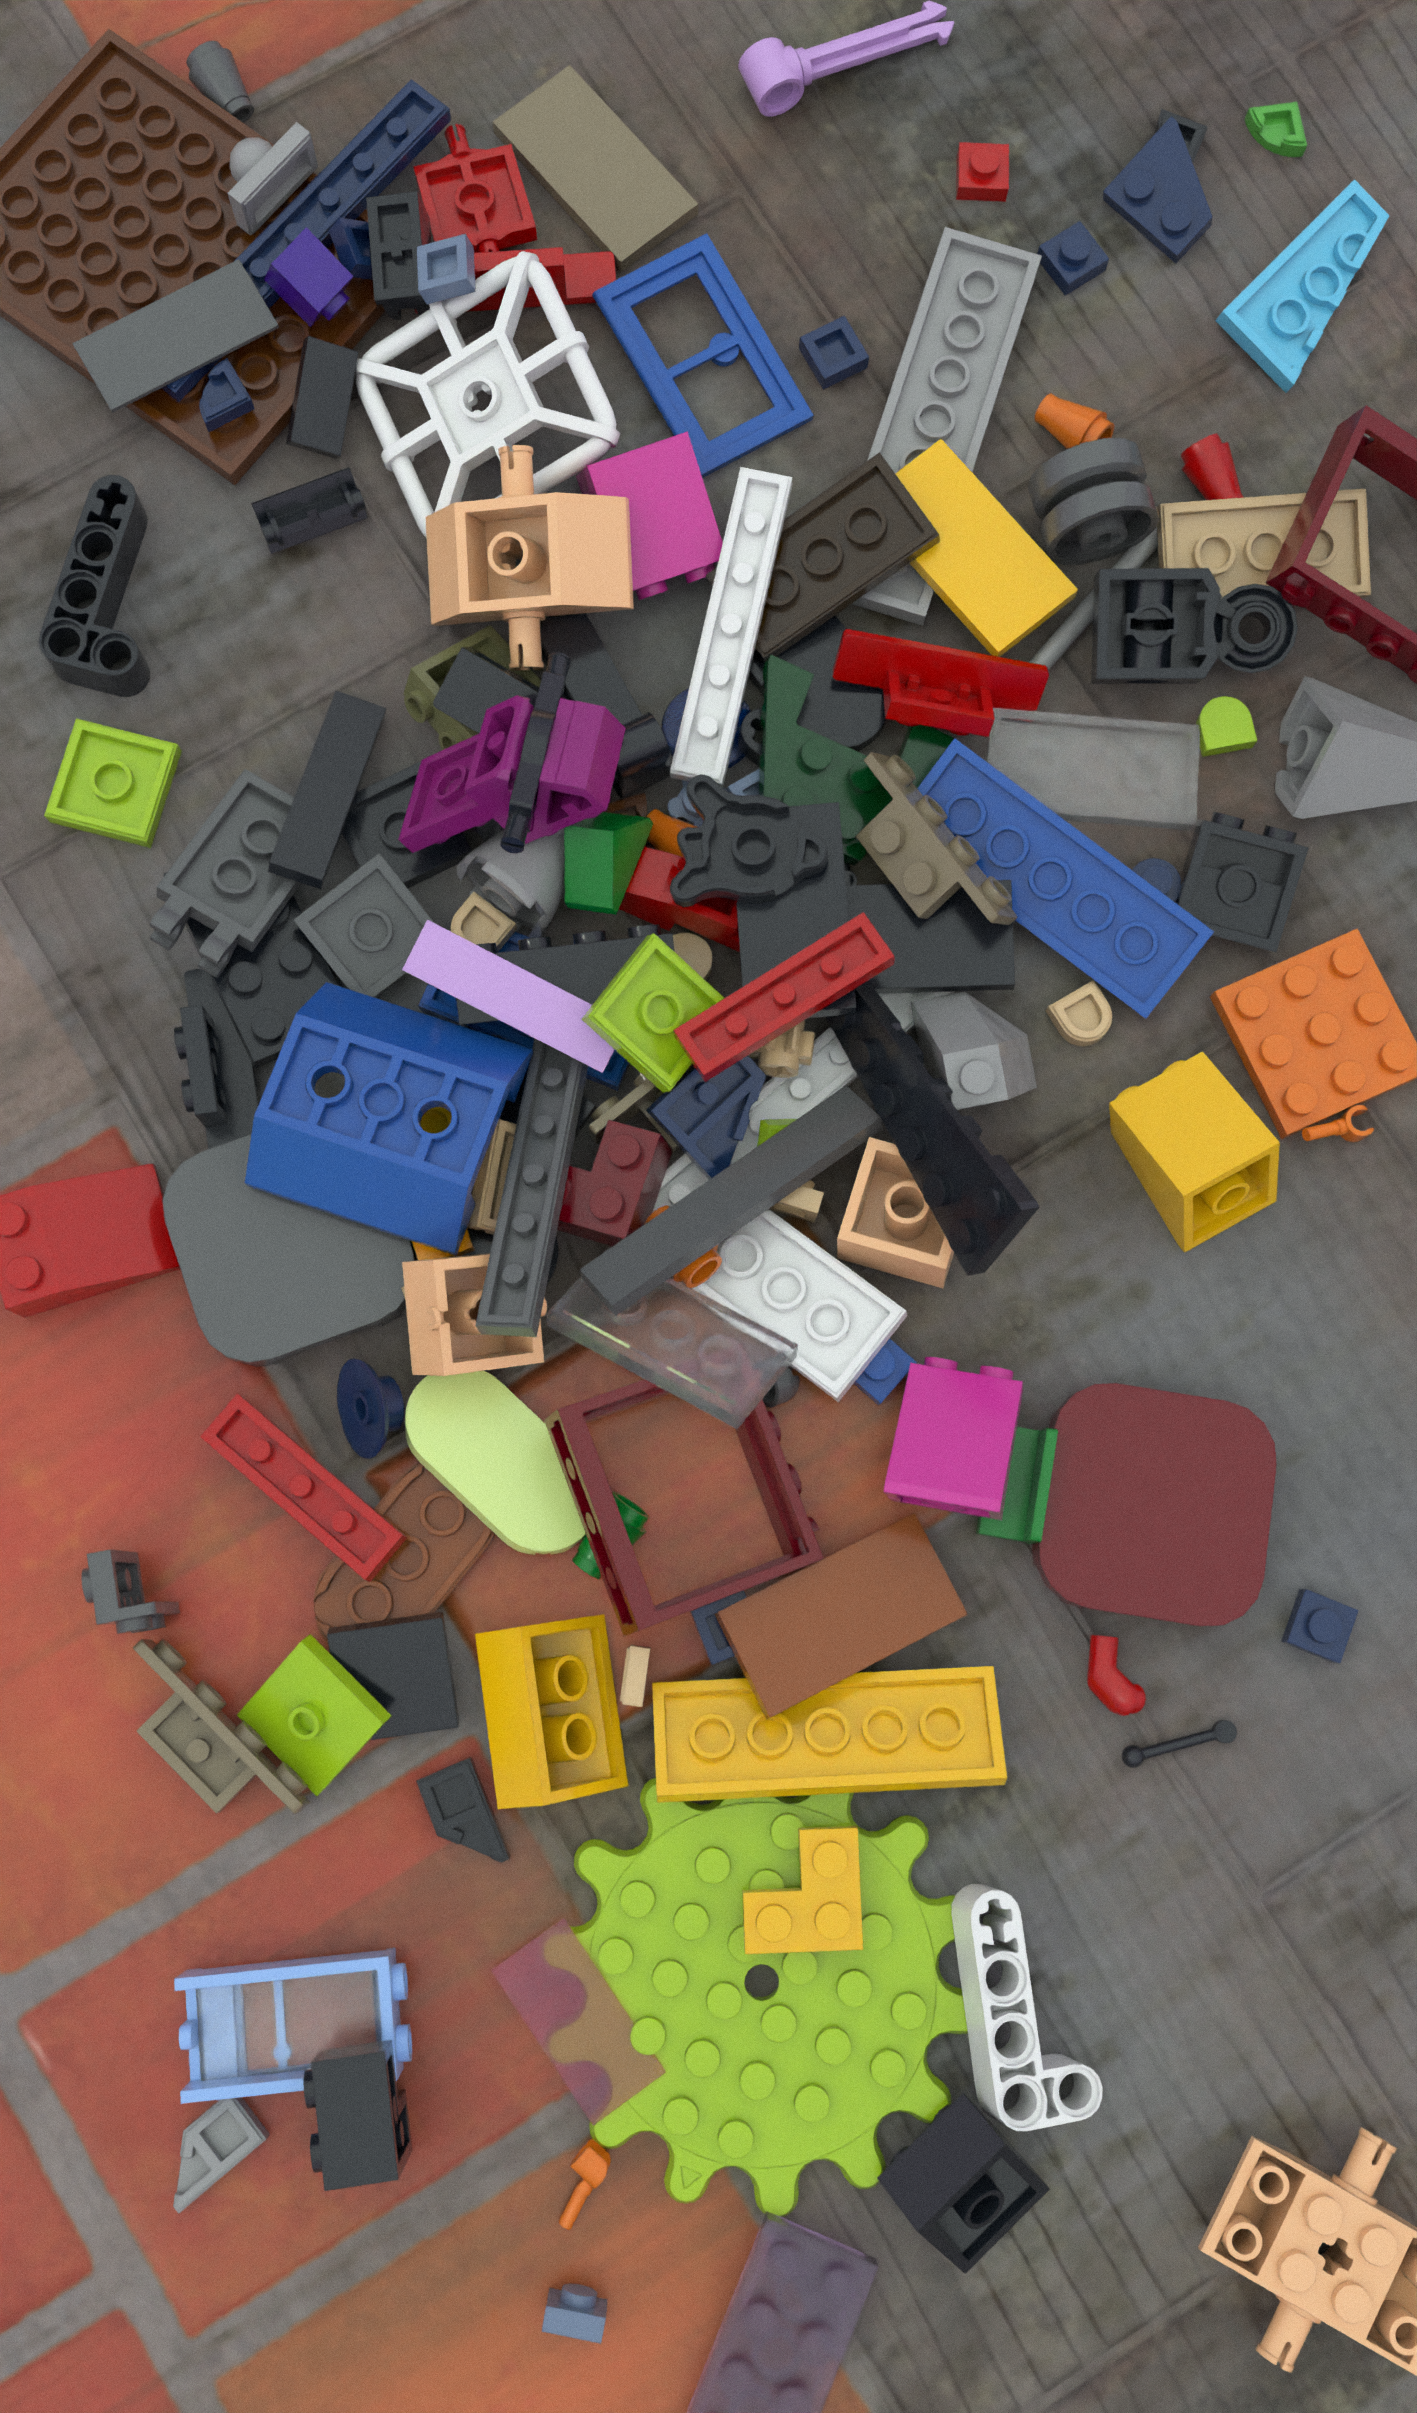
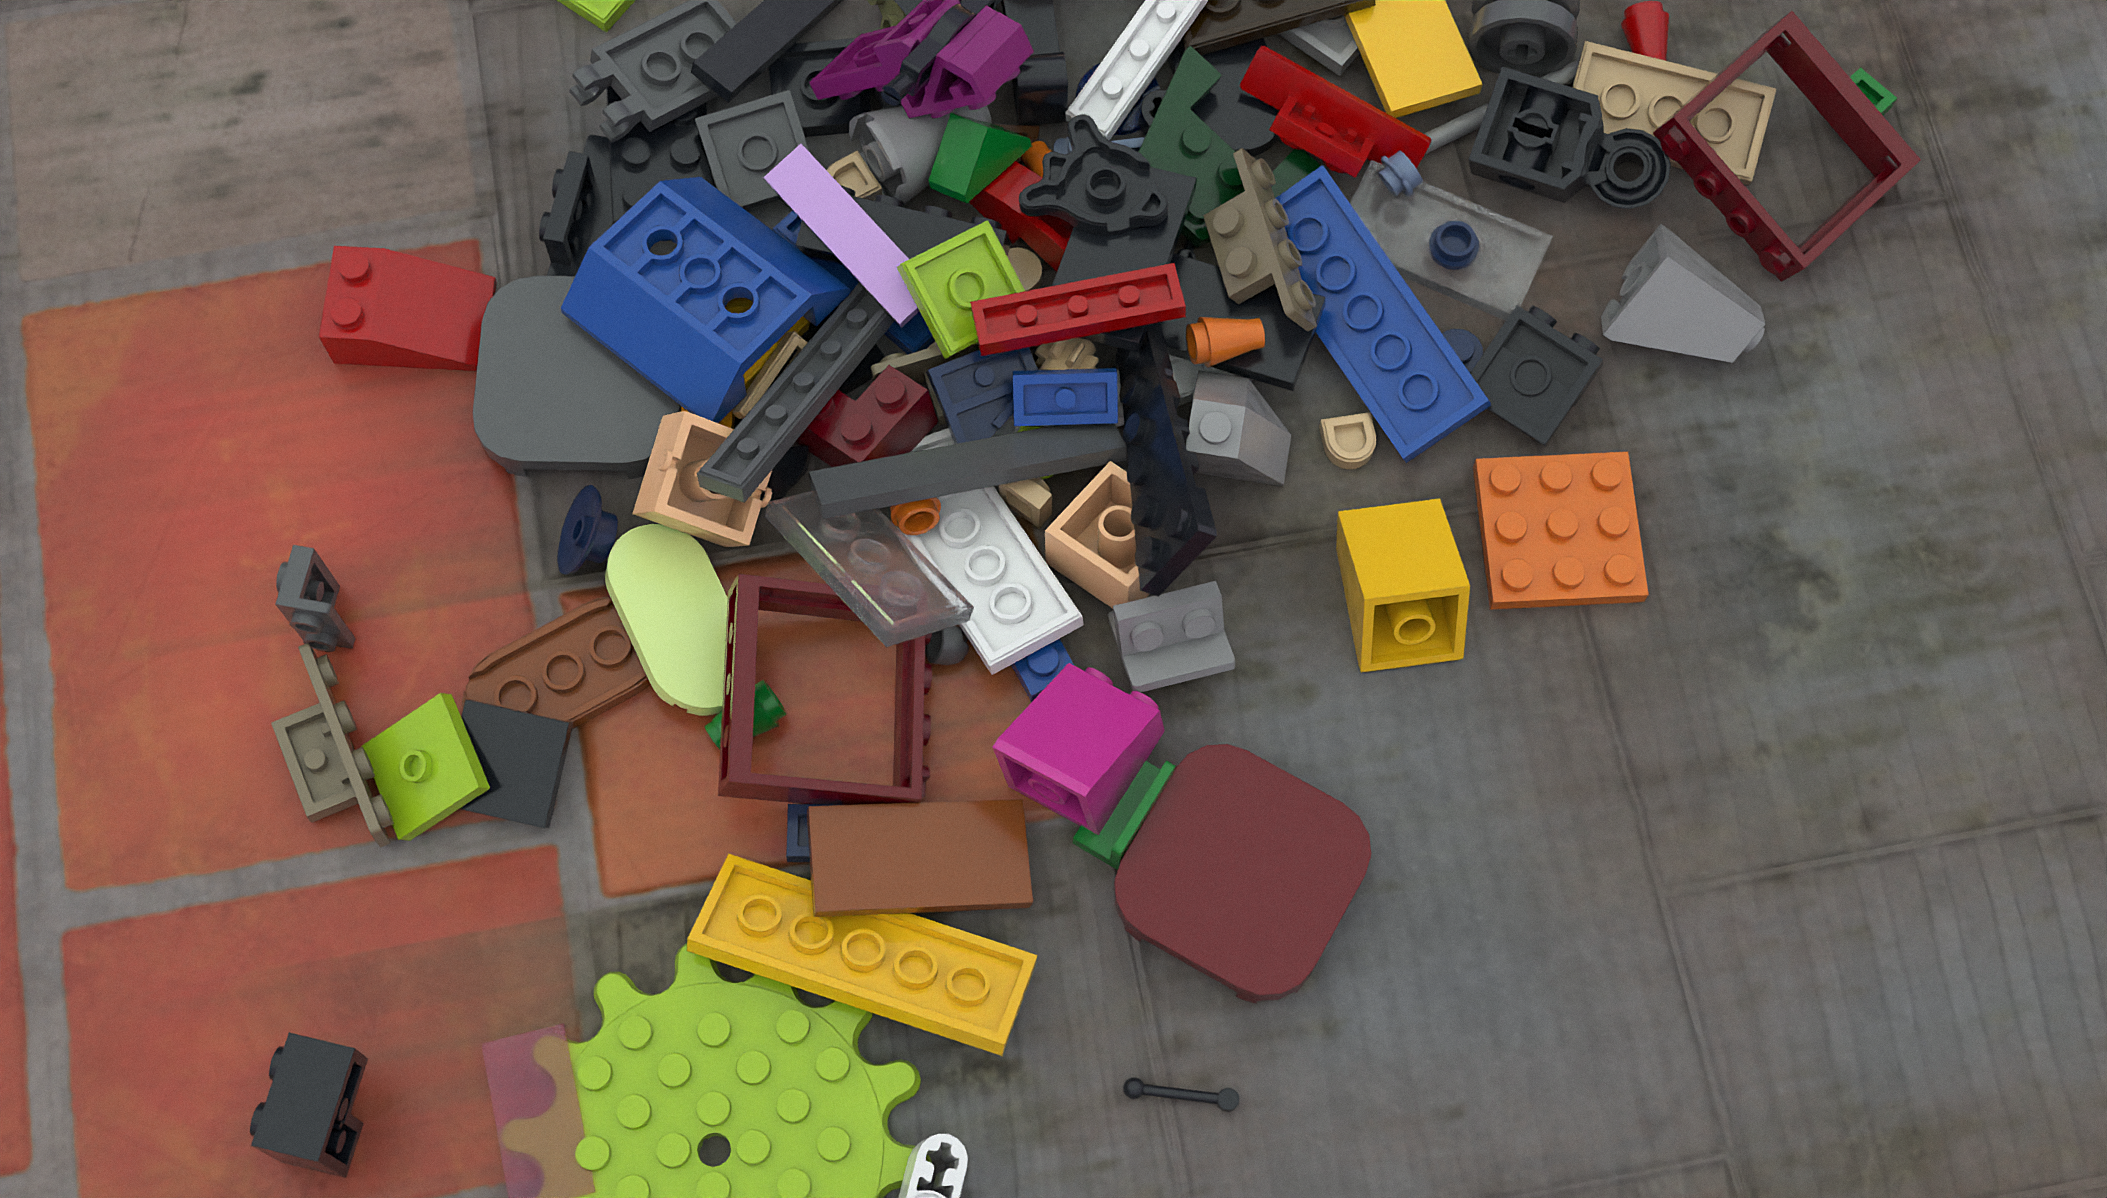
camera: 25 degrees right, 10 degrees down
light grey tile [173,2097,270,2214] -> none
door [174,1948,412,2104] -> none
red plate [200,1393,407,1582] -> none
black tile [416,1757,510,1863] -> none
yellow slope [475,1614,628,1809] -> none
tan tile [620,1645,650,1707] -> none
yellow plate [742,1826,863,1954] -> none
red arm [1087,1635,1146,1716] -> none
lime tile [1196,696,1257,757] -> none
dark blue plate [1281,1589,1359,1664] -> none
orange hand [1302,1105,1374,1142] -> none
none -> blue plate [1012,368,1118,426]
none -> light grey bracket [1108,581,1236,692]
none -> orange cone [1186,317,1265,368]
none -> sand blue plate [1378,150,1423,197]
none -> dark blue plate [1428,220,1479,270]

